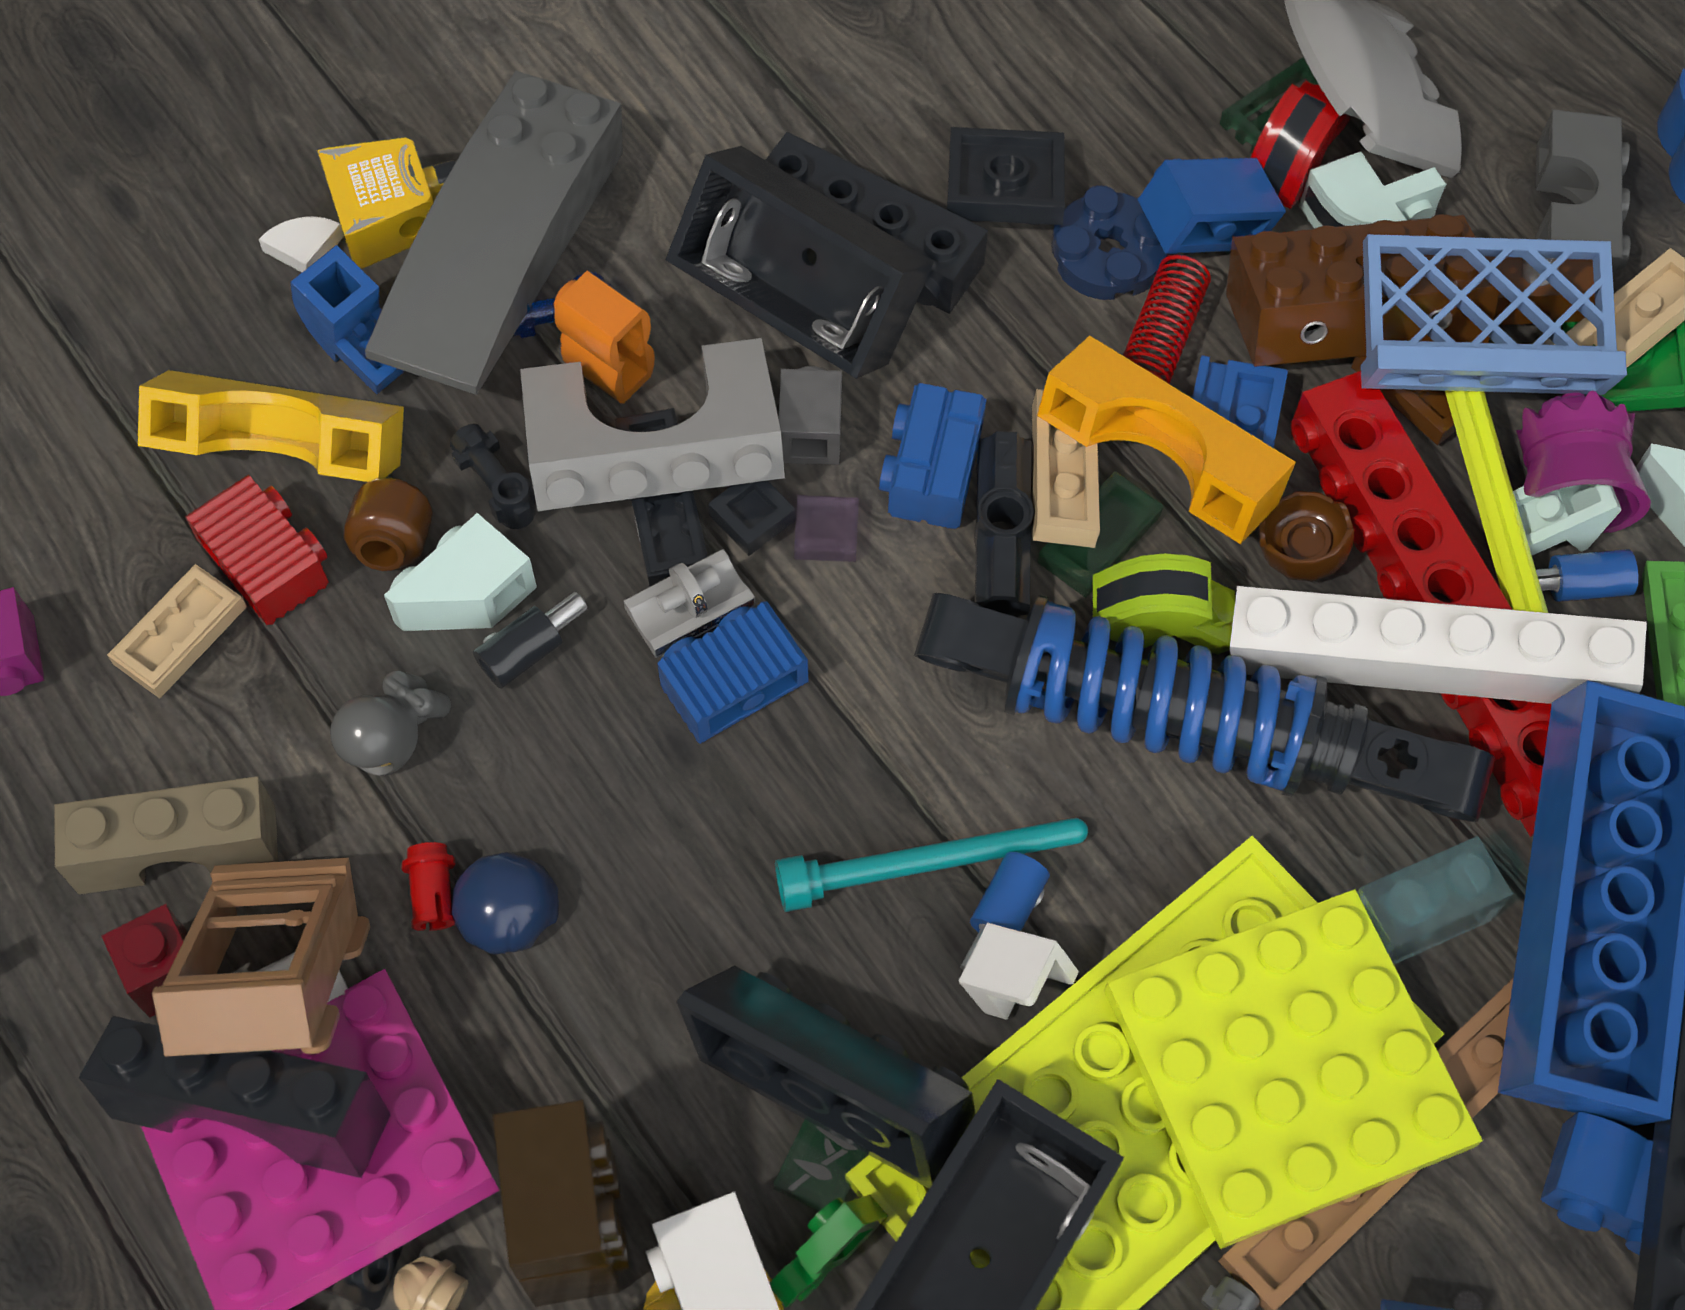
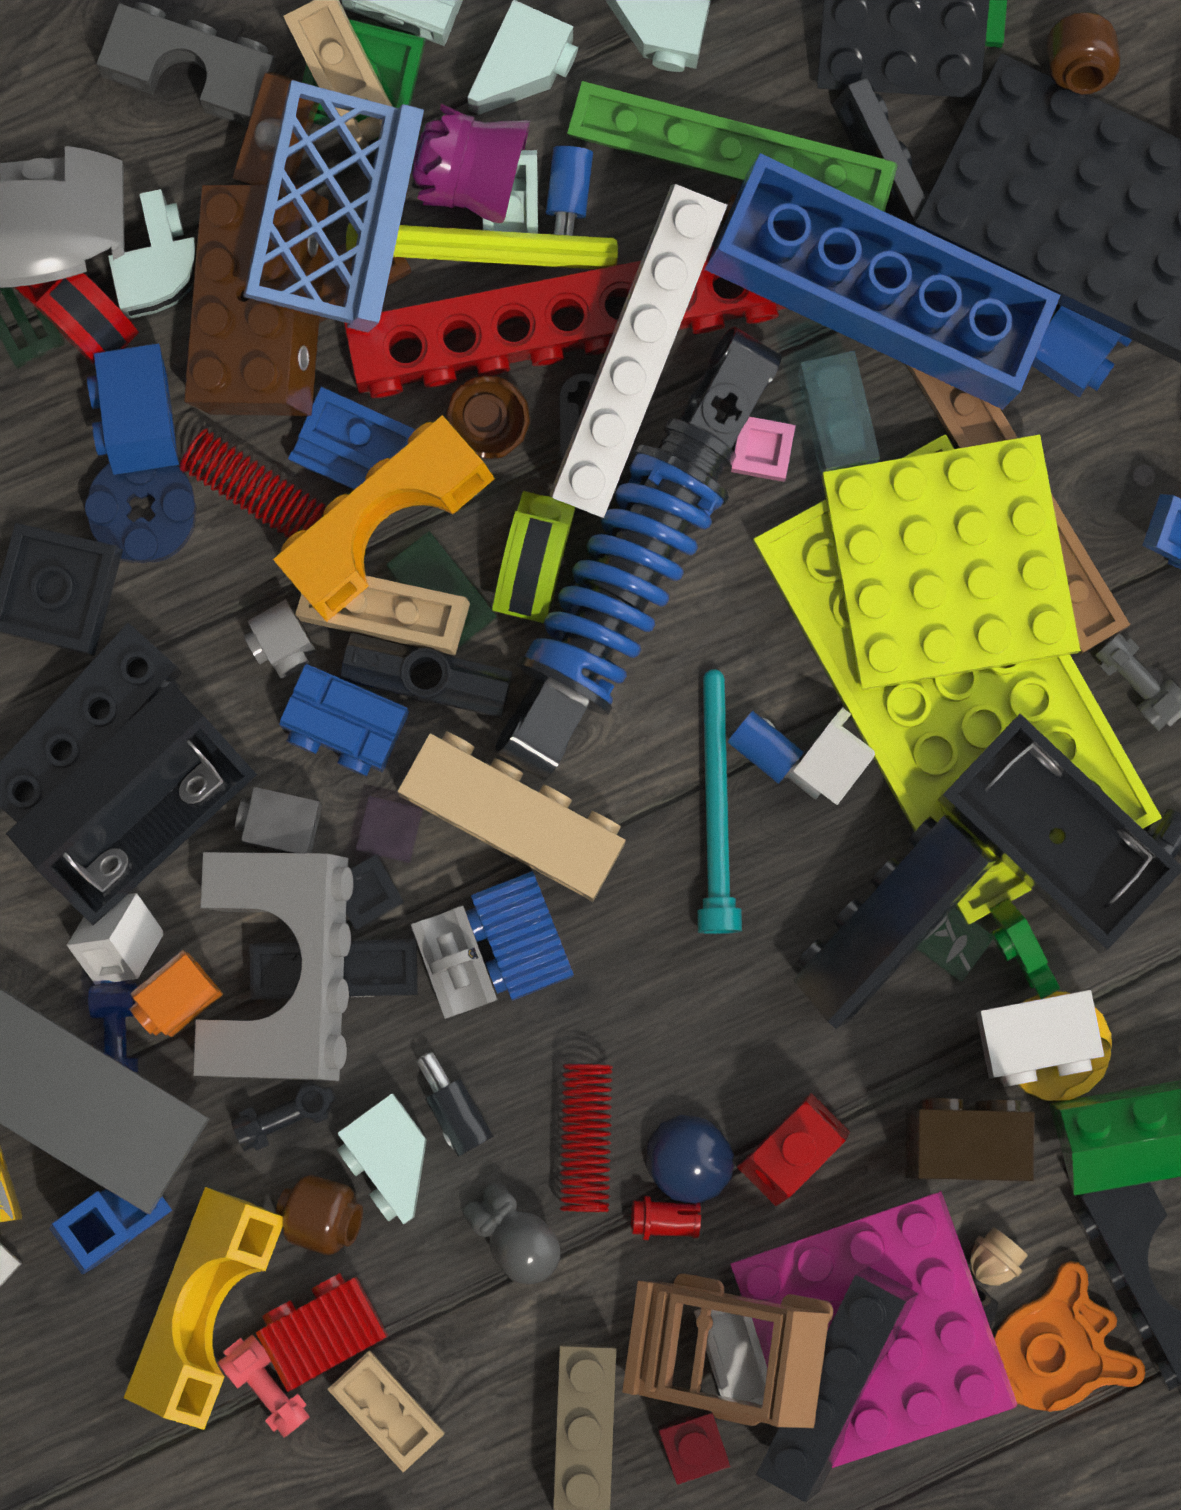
camera: 80 degrees left, 20 degrees up
none -> white panel [67,893,163,985]
none -> coral bar [217,1335,310,1438]
none -> light grey plate [244,599,316,678]
none -> tan brick [398,731,626,902]
none -> red piece [559,1064,613,1212]
none -> bright pink plate [731,417,796,482]
none -> red torso [737,1093,850,1206]

